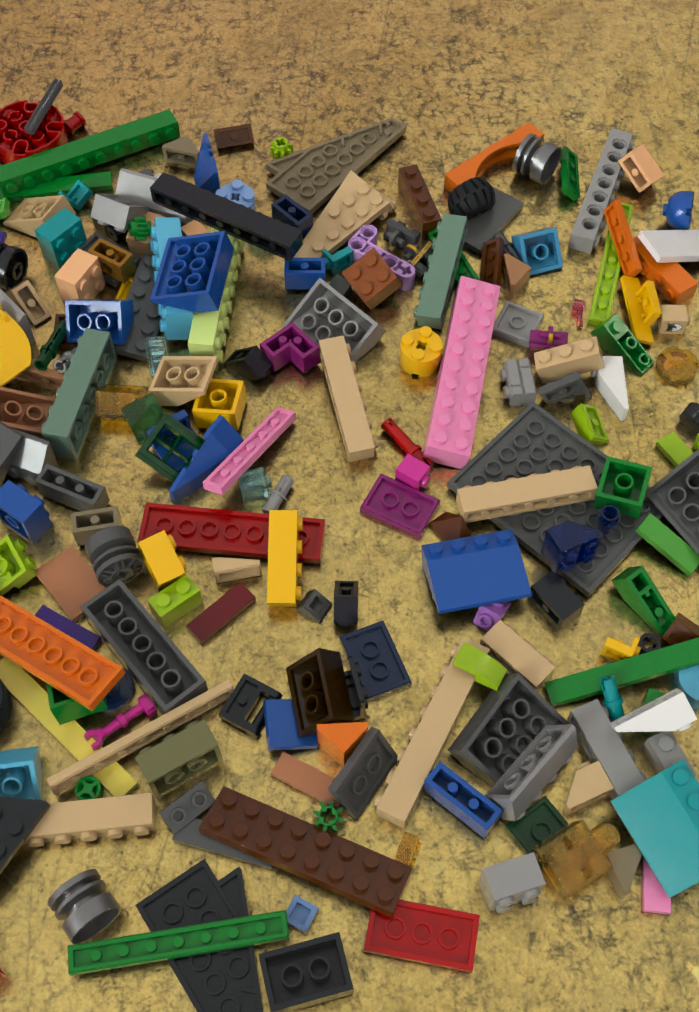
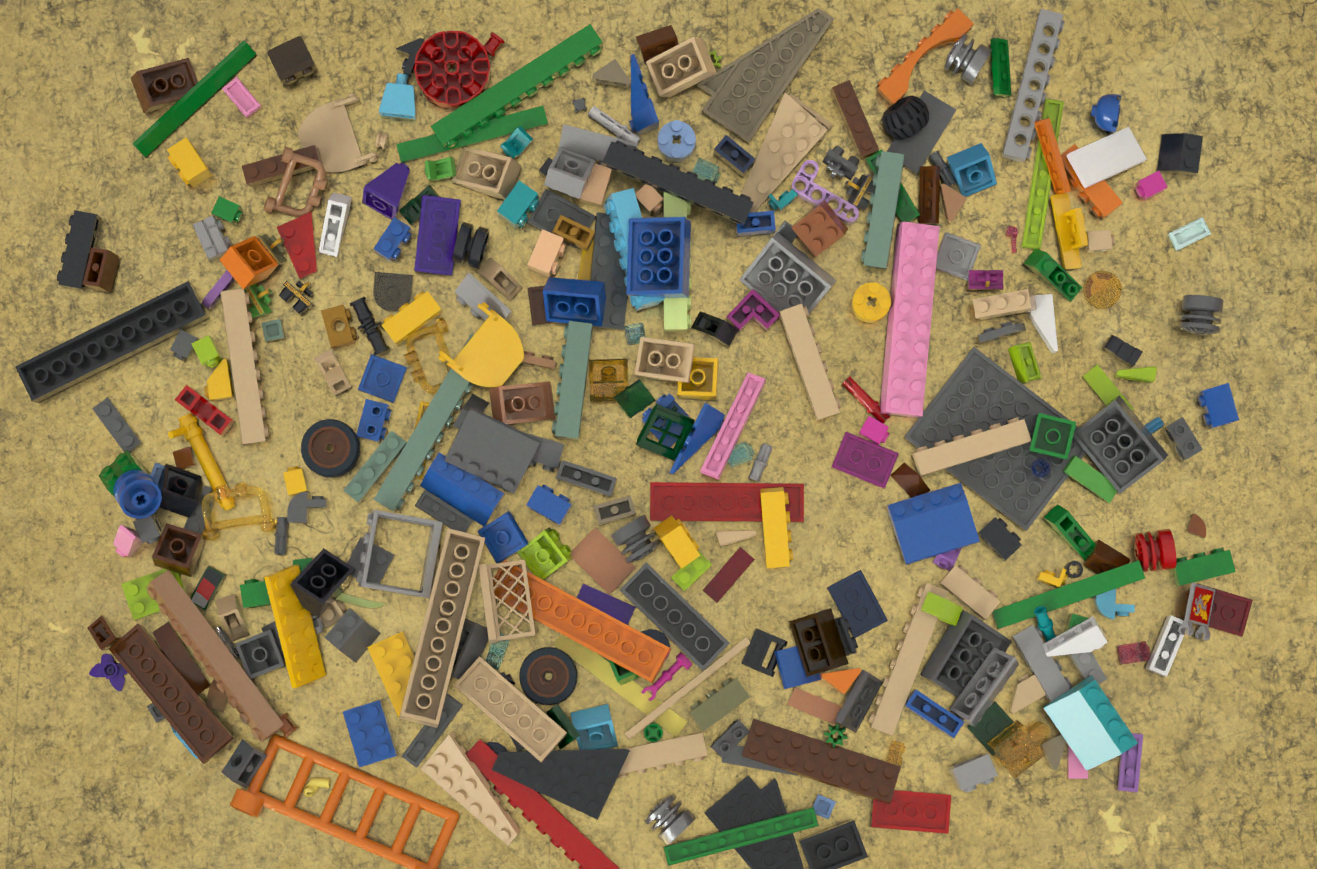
camera: 10 degrees left, 25 degrees up
dark grey axle [24,78,63,135] -> none
dark green pin [34,320,67,371] -> none
light grey pin [53,347,77,373] -> none
green gear [129,216,152,241] -> none
dark grey slope [296,589,332,622] -> none
black slope [334,581,358,626] -> none
light grey brick [500,358,537,407] -> none
clear blue slope [541,521,603,574] -> none
light nougat brick [618,144,665,193] -> none
none -> tan brick [646,37,717,98]

